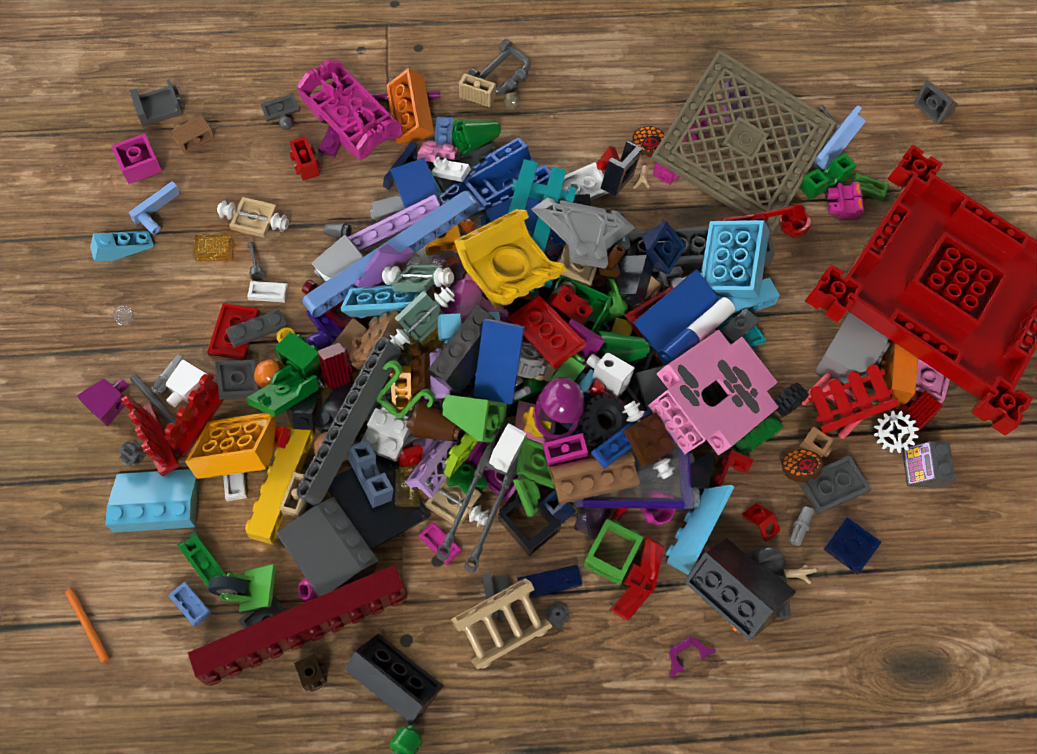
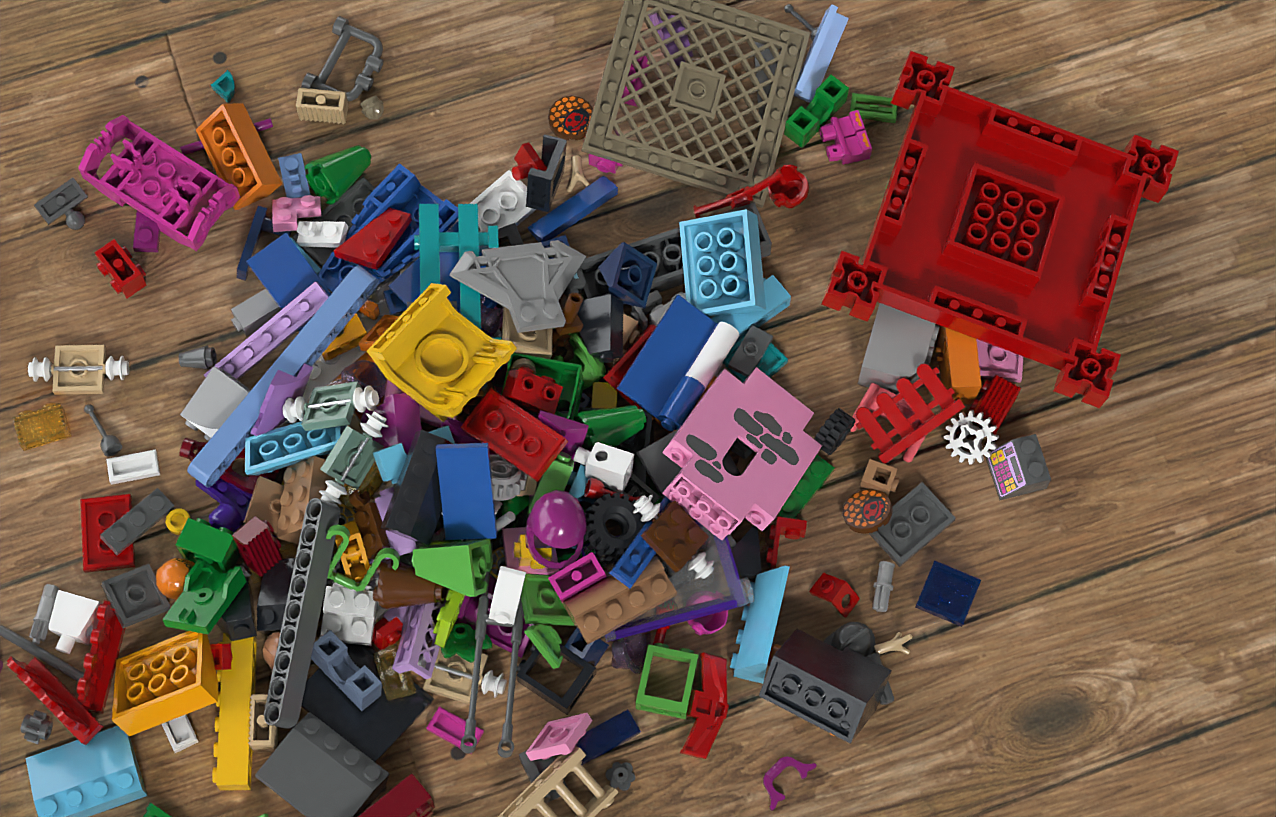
camera: 15 degrees left, 5 degrees up
none -> teal tile [211,70,235,103]
none -> red wing [334,208,412,270]
none -> bright pink plate [526,713,592,761]
none -> blue slope [527,176,618,242]

